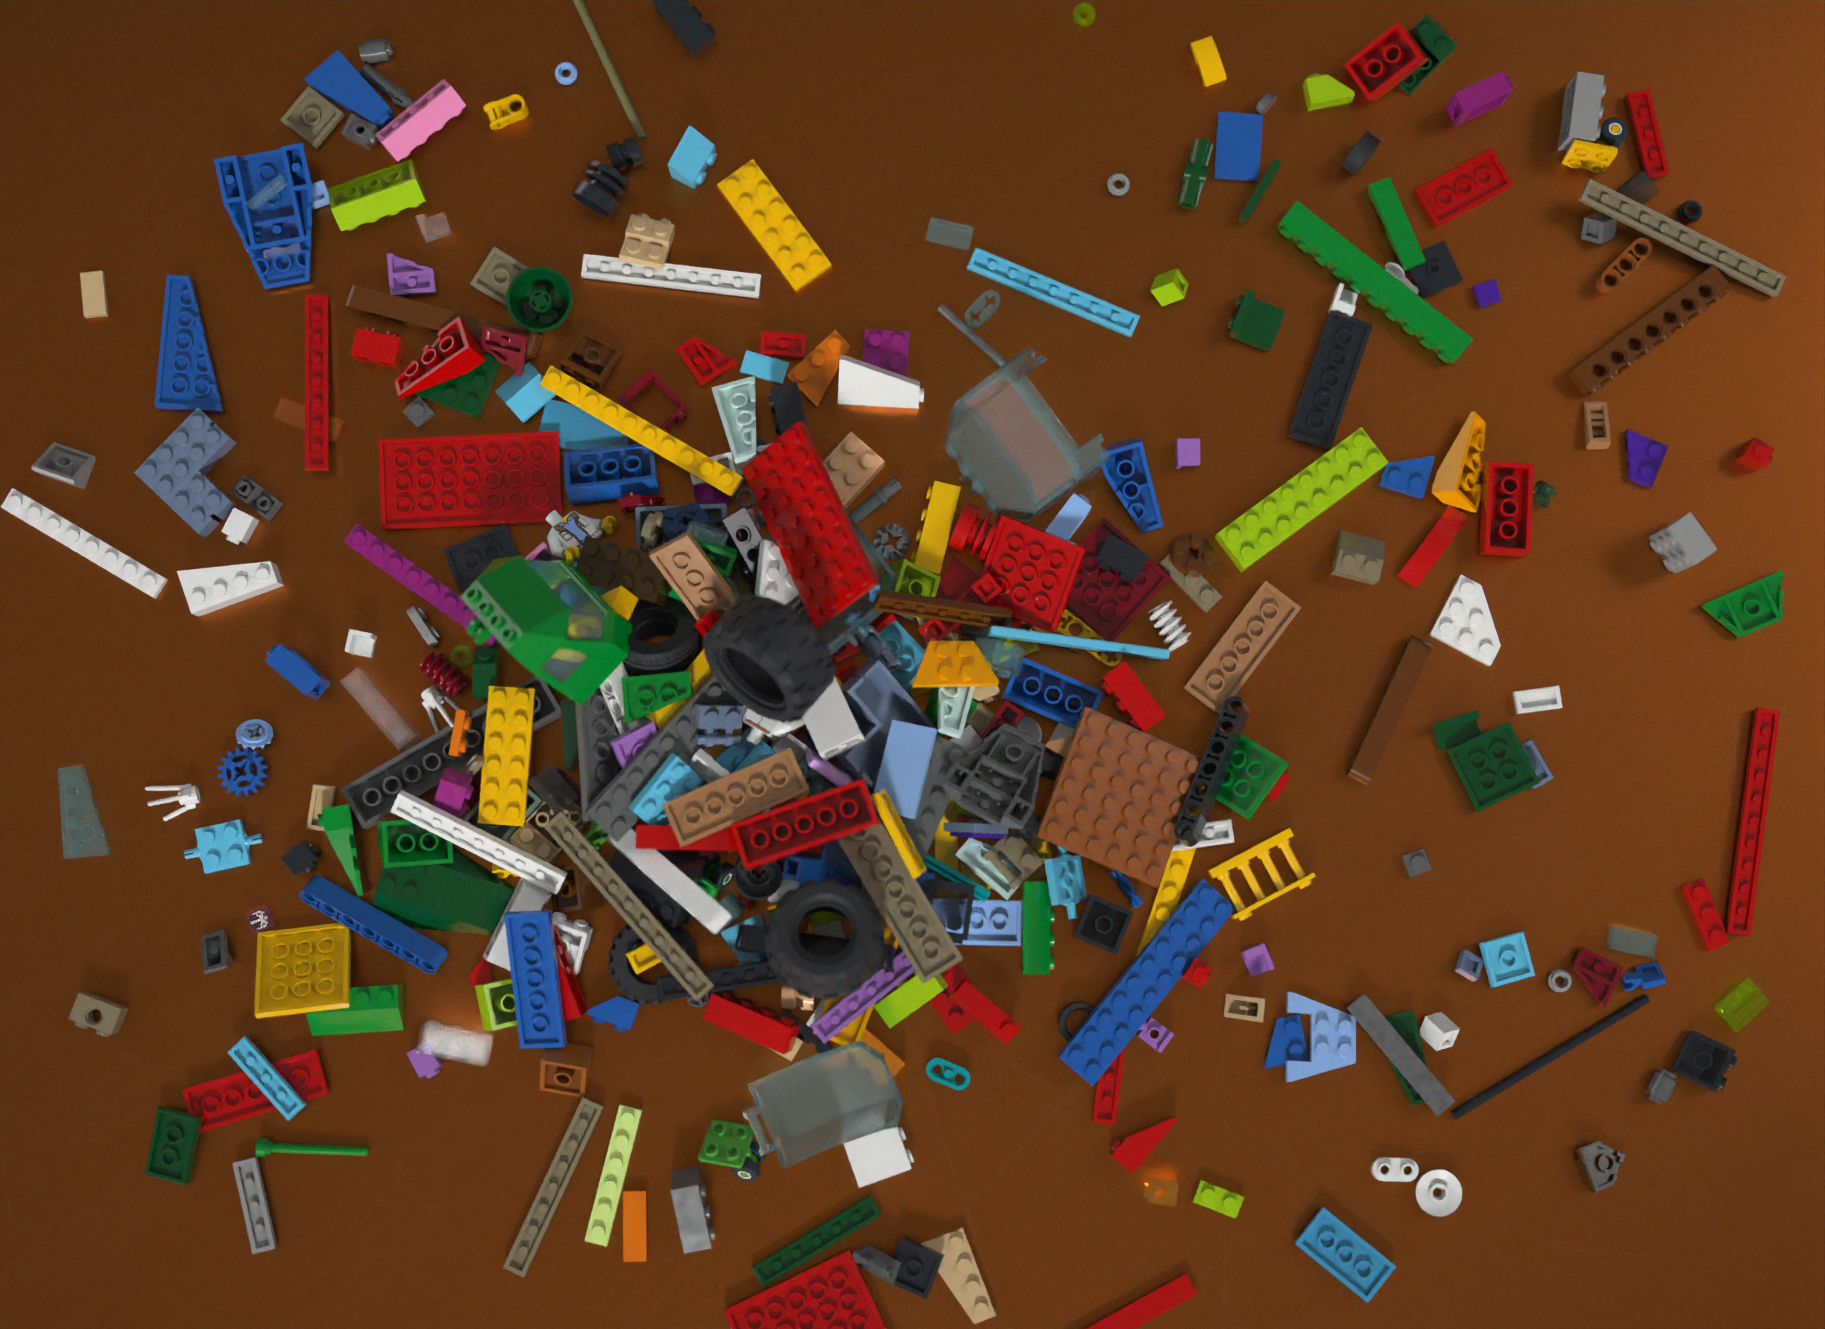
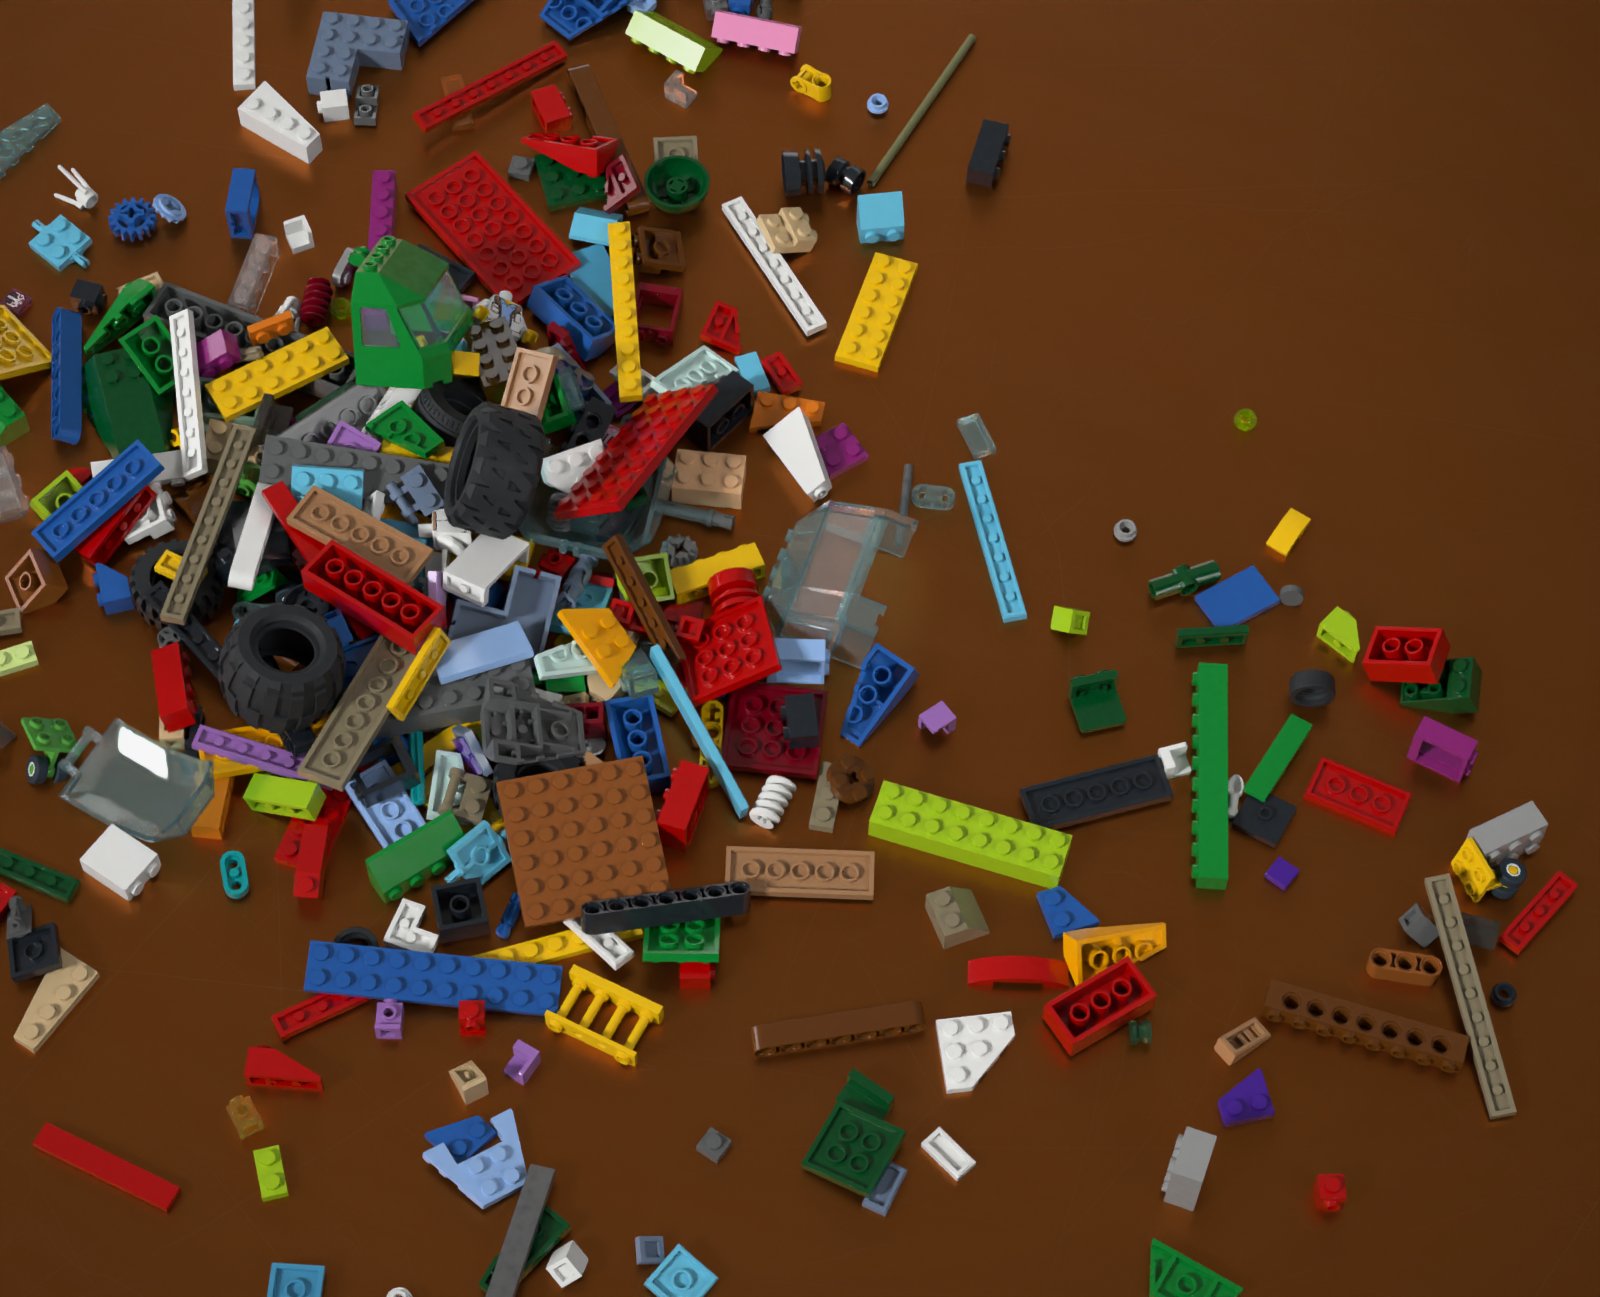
camera: 55 degrees right, 25 degrees down
medium lavender wing [387,253,437,297] -> none
dark green slope [472,646,501,699] -> none
light nougat wheel [781,983,815,1010] -> none
none -> white plate [383,898,440,953]

